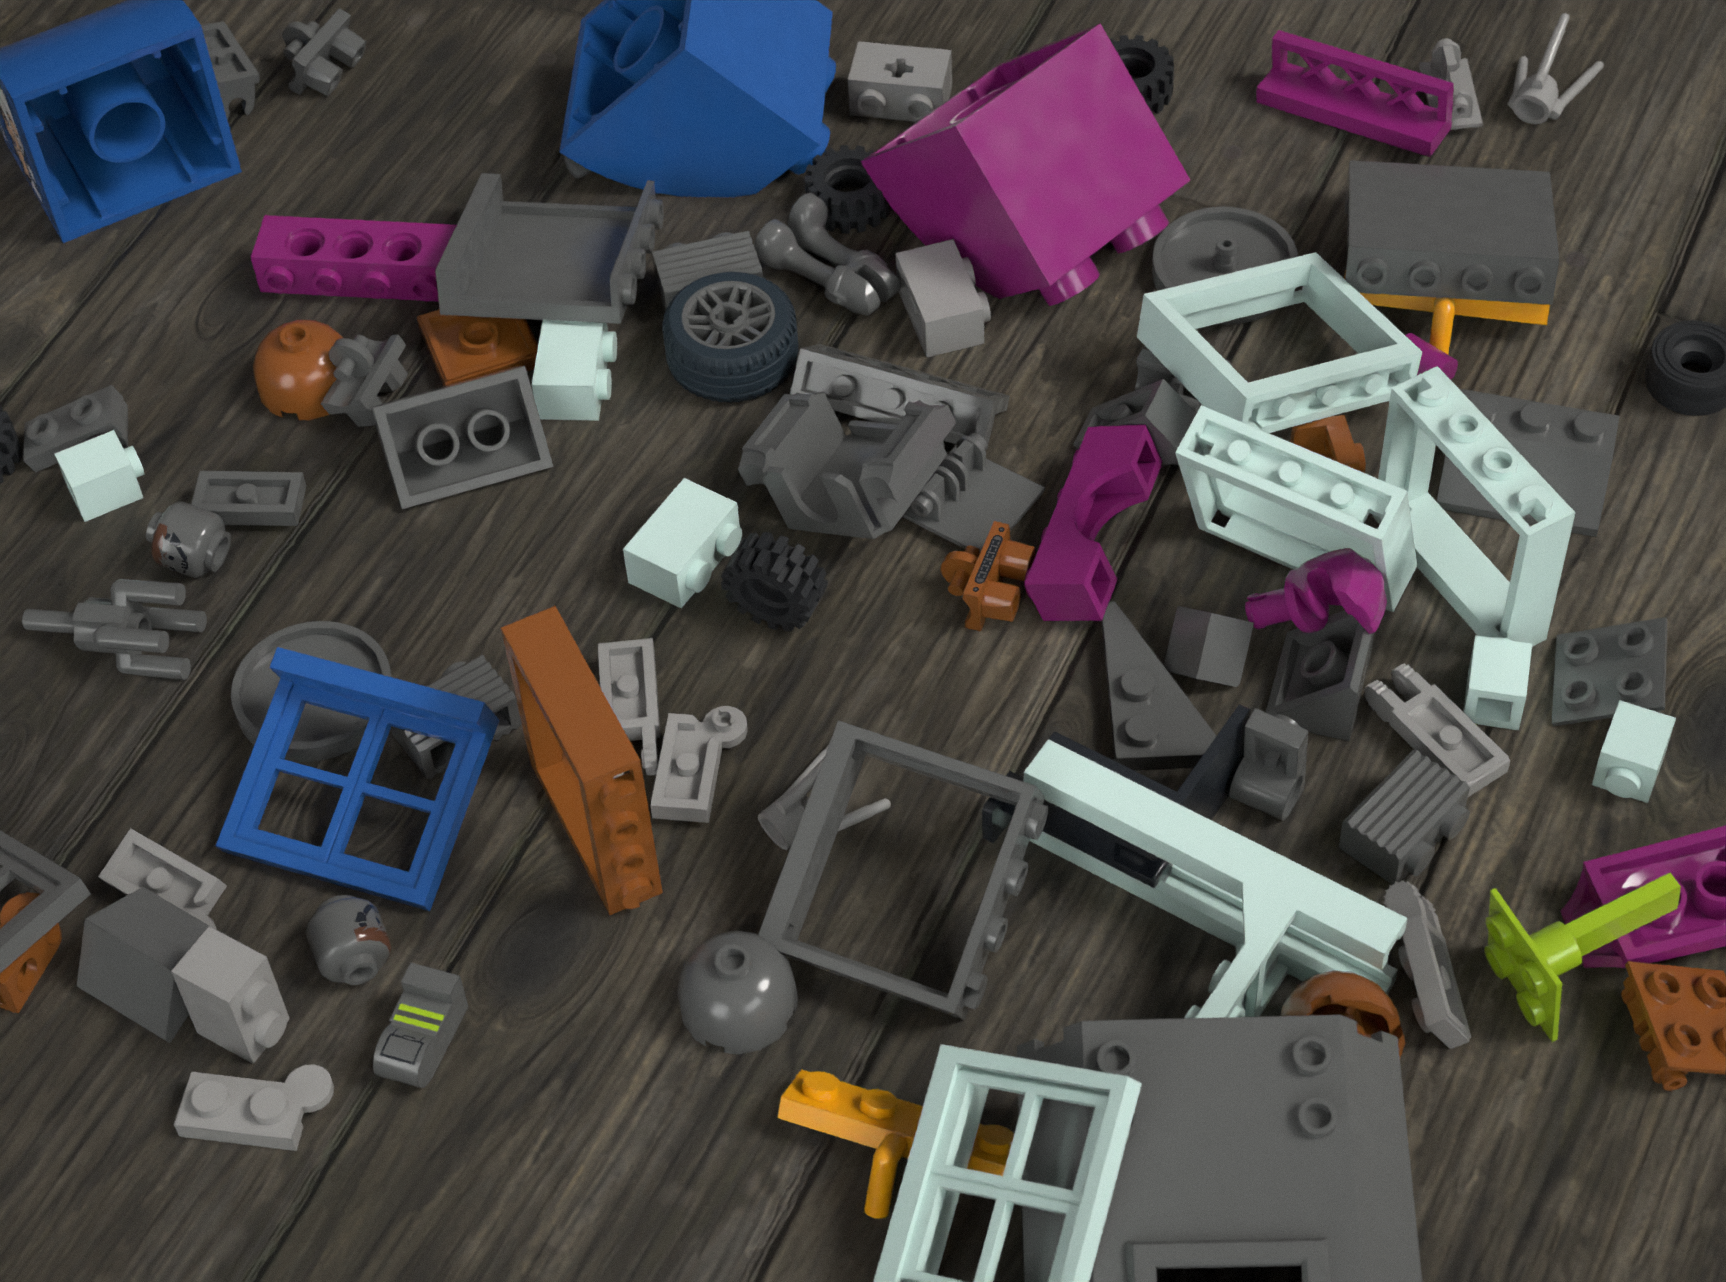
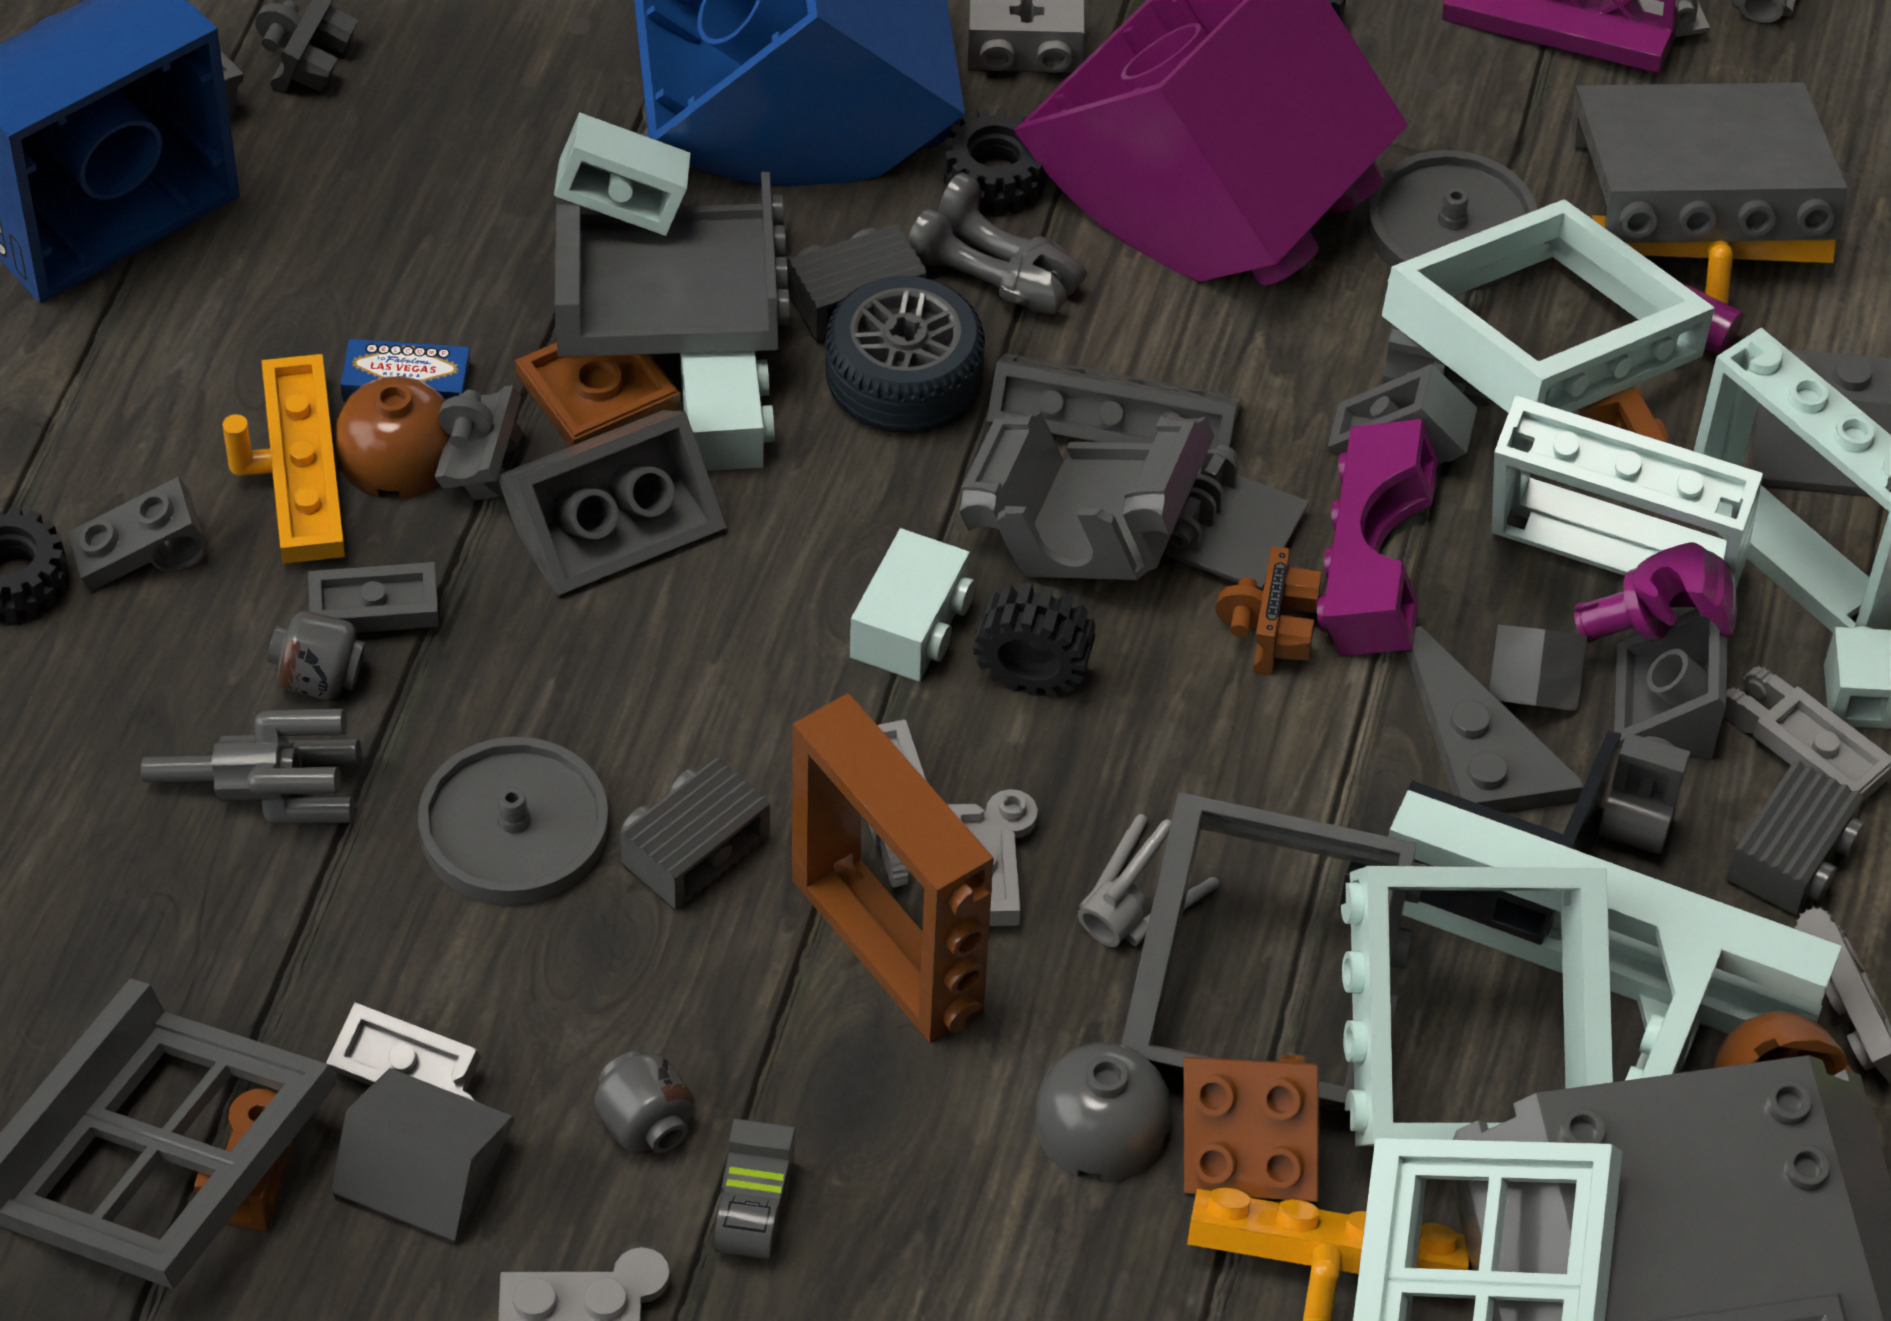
camera: 15 degrees left, 0 degrees up
light aqua brick [55,430,145,522] -> none
light grey brick [171,926,290,1064] -> none
blue window [216,647,499,911] -> none
magenta brick [251,215,457,302] -> none
light grey brick [896,239,991,358] -> none
none -> light orange plate [222,354,345,564]
none -> tile [340,339,470,400]
none -> light aqua brick [554,112,690,236]
none -> dark orange hinge [1184,1054,1319,1202]
none -> light aqua window [1341,866,1613,1146]

